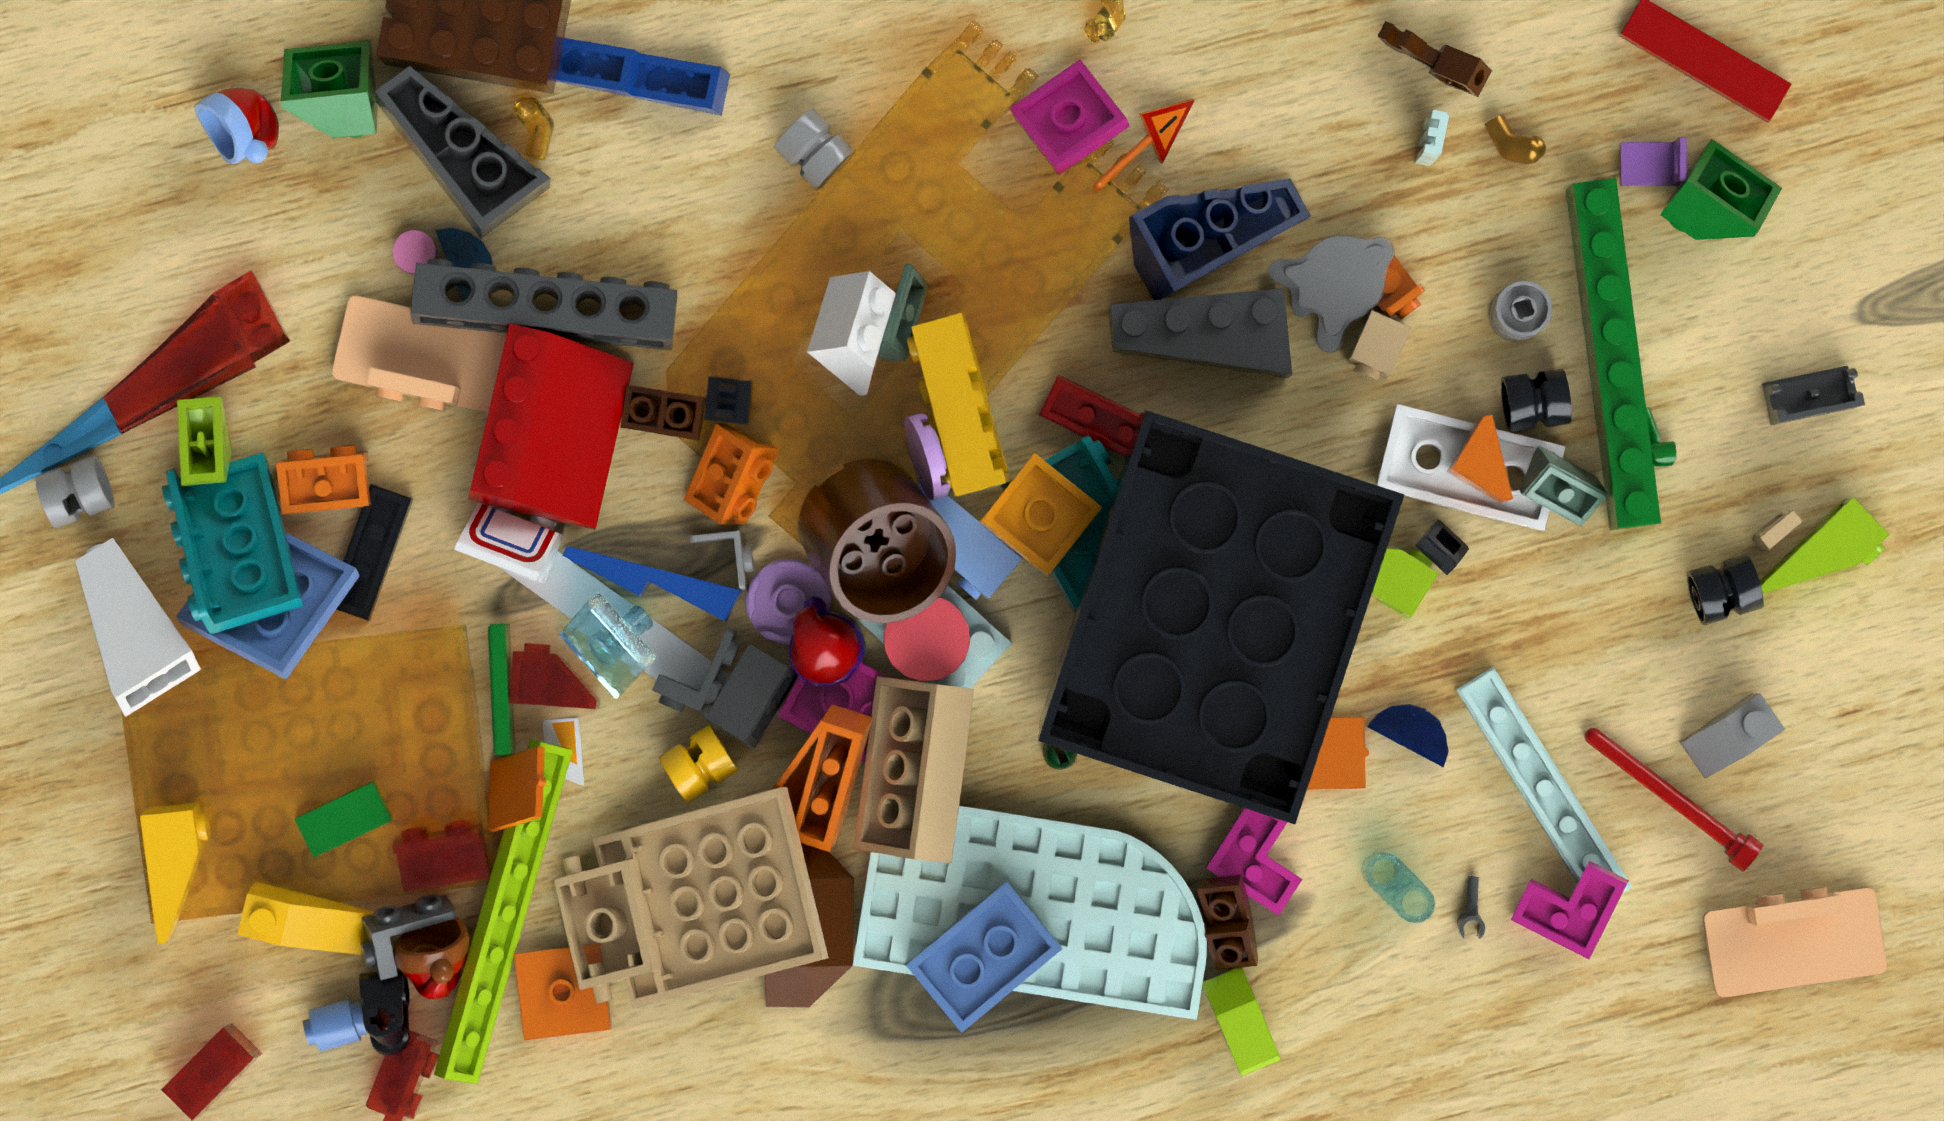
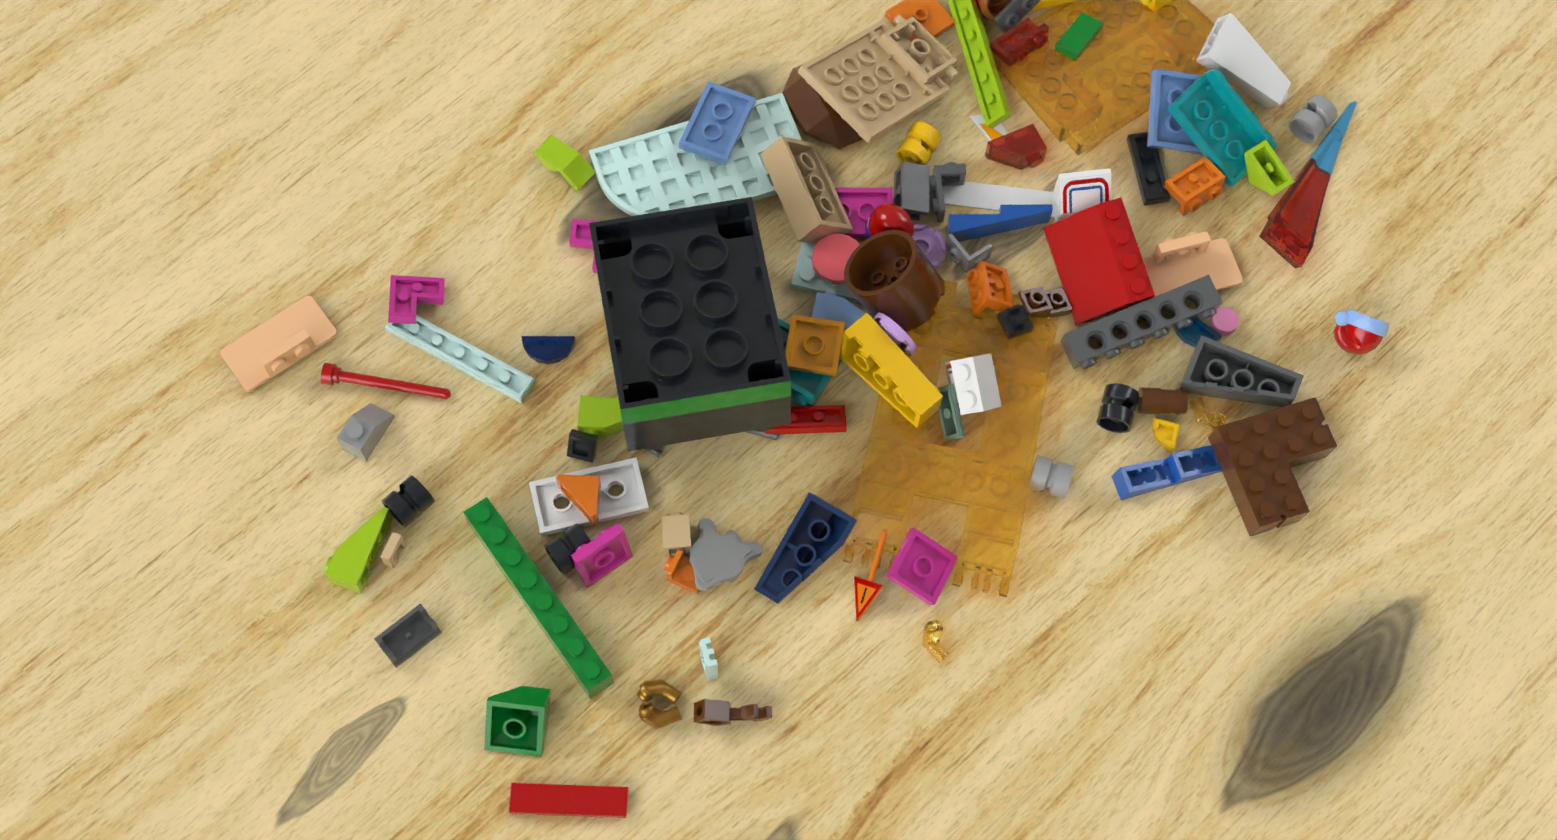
camera: 150 degrees right, 20 degrees down
green slope [281,41,378,138] -> none
orange piece [487,746,546,832] -> none
green tile [488,624,516,755] -> none
clear light blue tile [558,592,657,699] -> none
orange wedge [771,704,873,852] -> none
dark grey wedge [1109,288,1292,378] -> none
reddish brown slope [1197,875,1258,970] -> none
orange piece [1307,717,1369,790] -> none
clear light blue beam [1361,851,1435,923] -> none
dark grey hand [1457,876,1485,939] -> none
light grey wheel [1488,280,1553,342] -> none
sand green slope [1520,446,1609,526] -> none
medium lavender bracket [1620,137,1687,186] -> none
green hand [1646,407,1677,466] -> none
none -> dark pink plate [571,523,633,588]
none -> pearl gold arm [639,702,682,728]
none -> black wheel [1096,383,1139,433]
none -> reddish brown piece [1137,387,1188,415]
none -> yellow tile [1152,417,1180,452]

